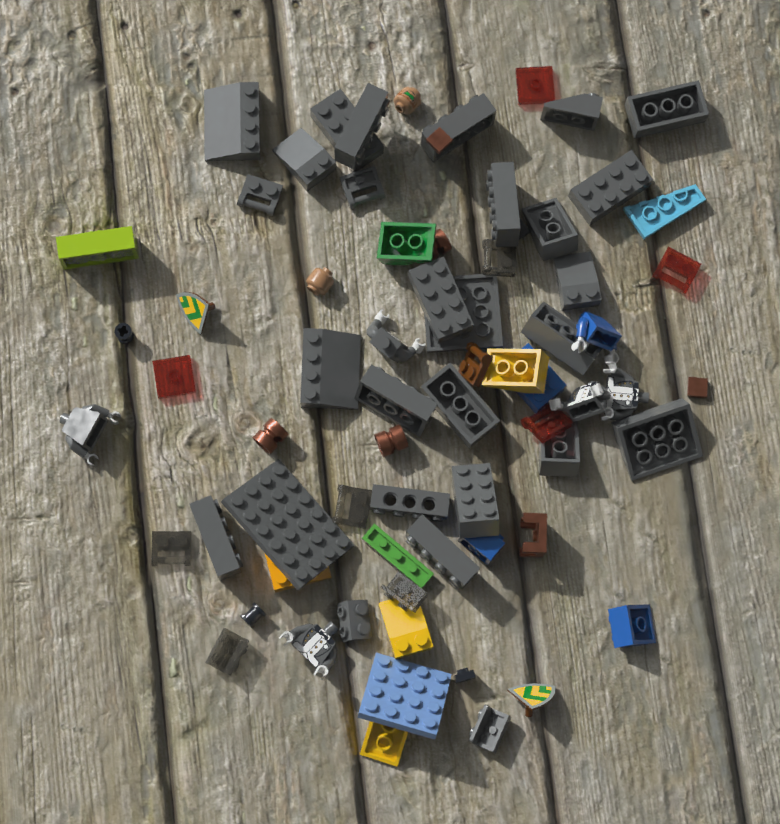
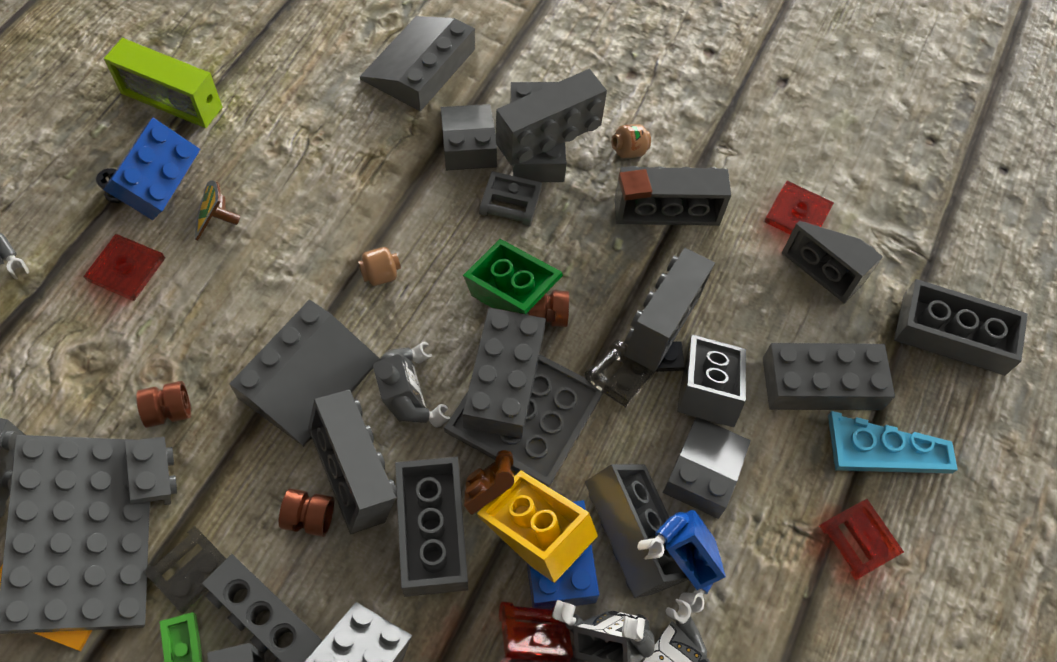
camera: 35 degrees right, 15 degrees down
dark grey plate [237,174,283,216] -> none
none -> blue brick [103,118,201,220]
none -> dark grey bracket [125,437,177,505]

